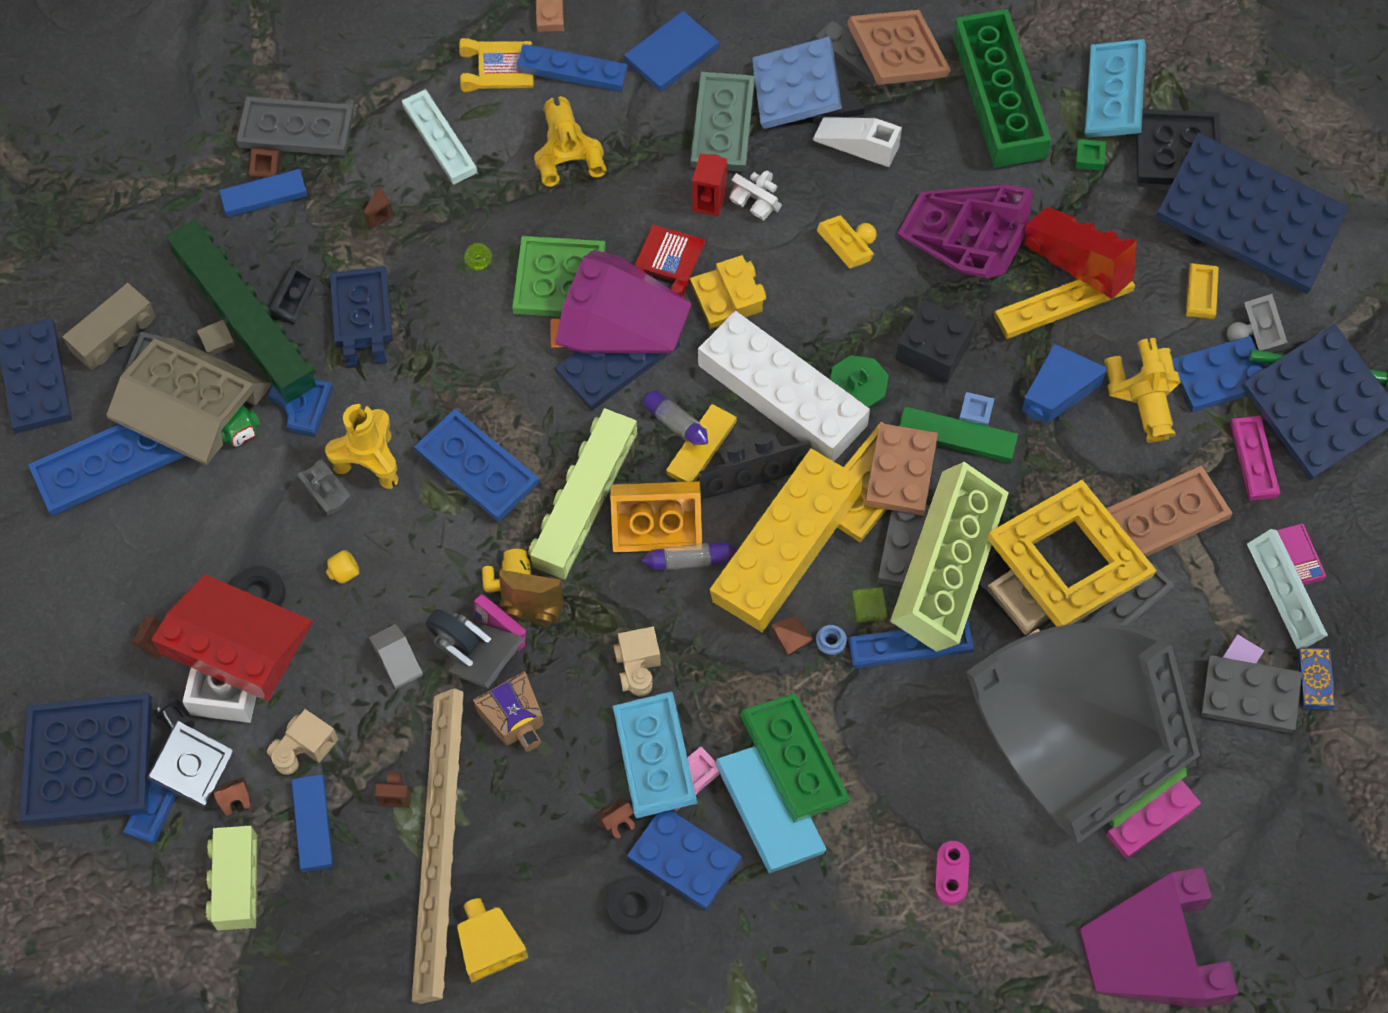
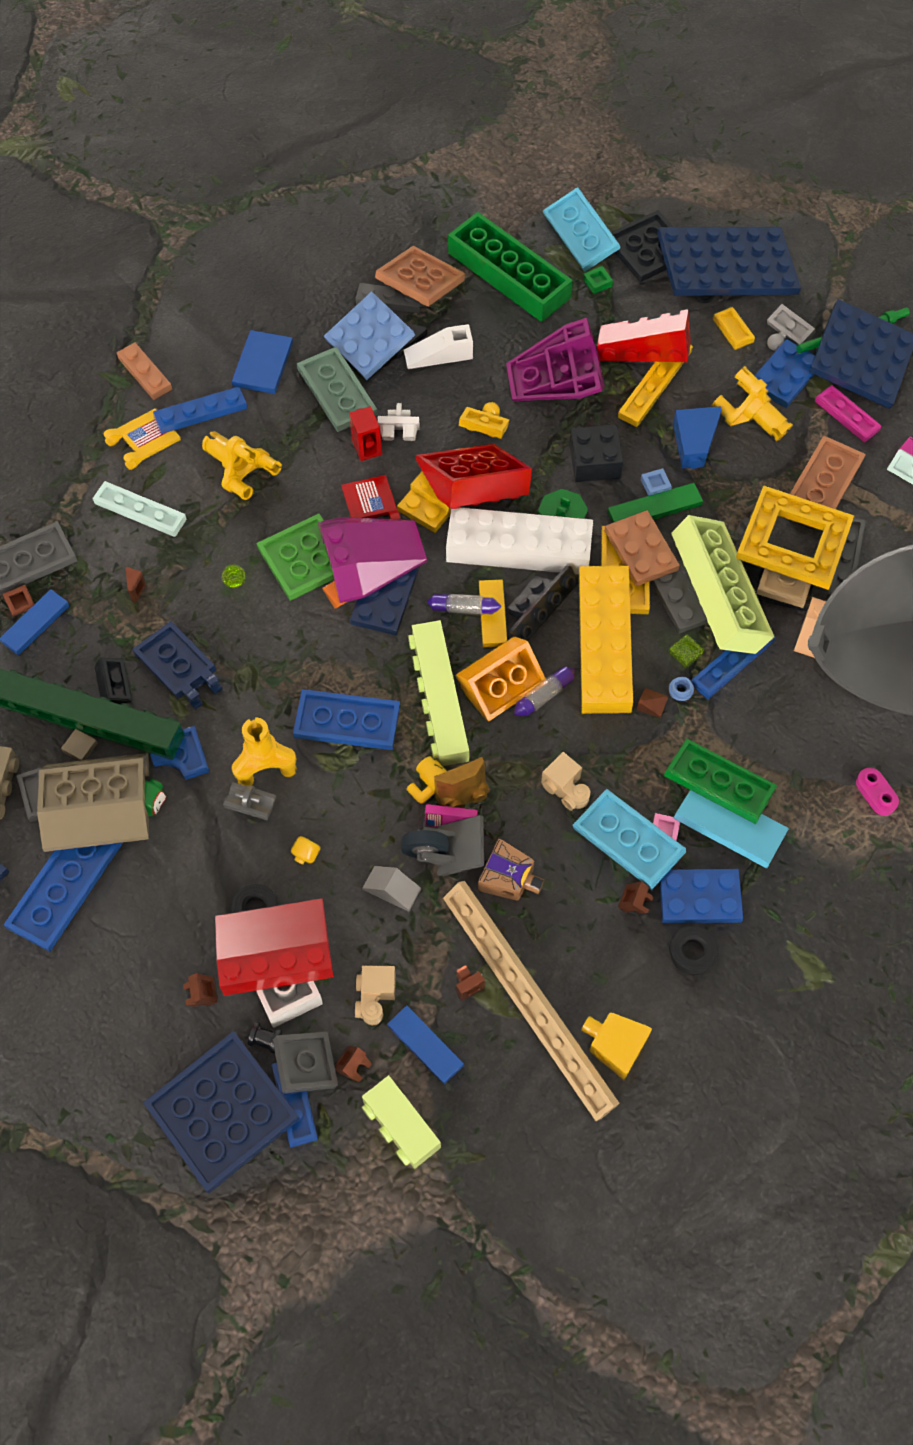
camera: 35 degrees left, 0 degrees up
none -> red slope [416,444,532,509]

